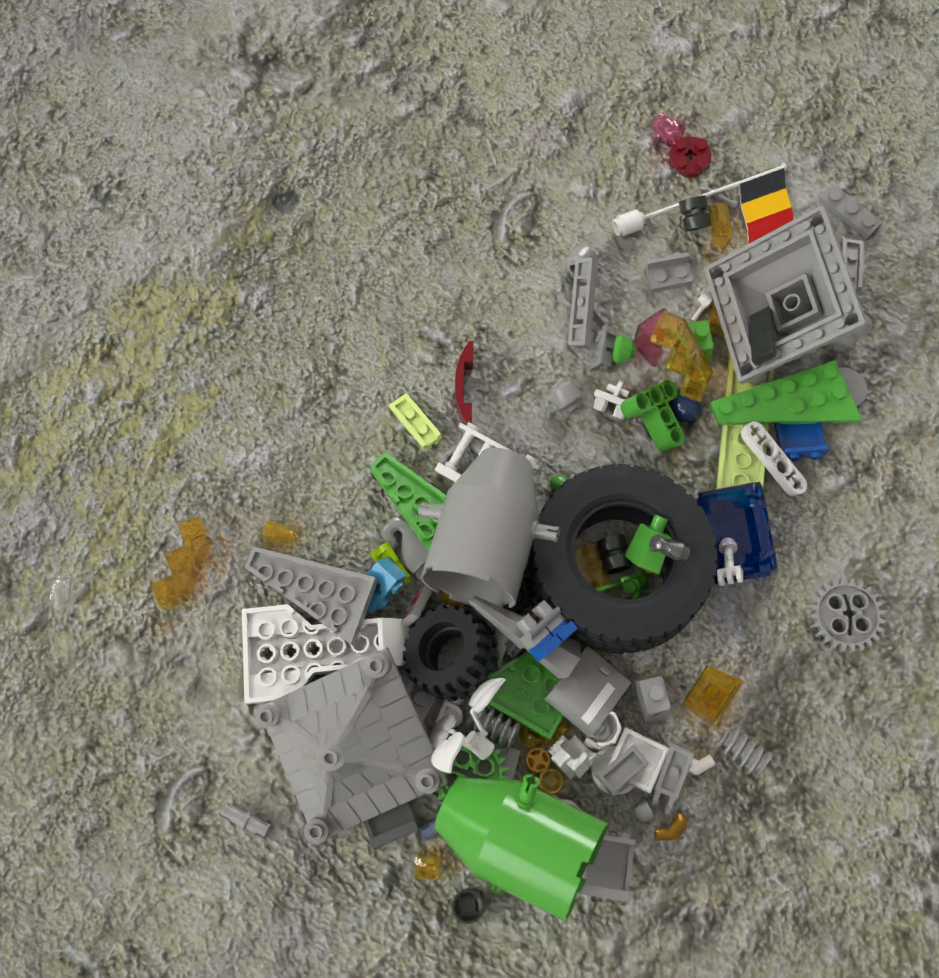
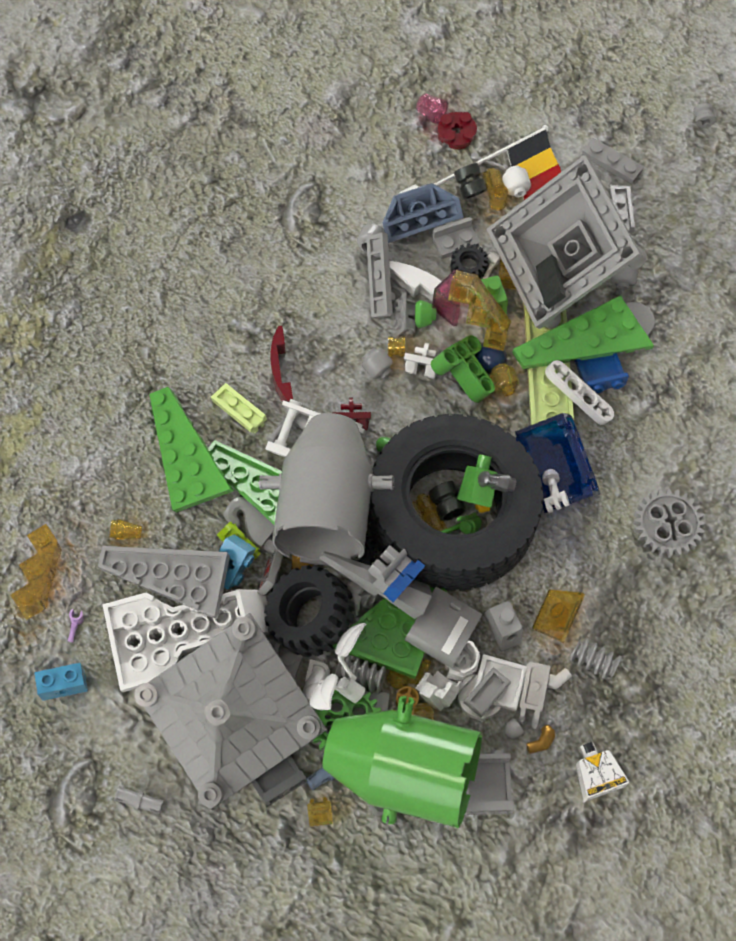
camera: 15 degrees left, 5 degrees down
pearl dark grey wheel [452,889,484,924] -> none
none -> dark azure brick [34,663,88,701]
none -> lavender hand [68,609,84,643]
none -> bright green wing [149,387,234,513]
none -> dark red hips [332,397,371,431]
none -> sand blue wedge [382,183,463,243]
none -> clear yellow wheel [388,336,405,357]
none -> white slope [389,261,447,305]
none -> black tyre [450,243,488,284]
none -> clear yellow head [489,364,520,397]
none -> white head [502,166,531,197]
none -> white torso [576,742,629,802]

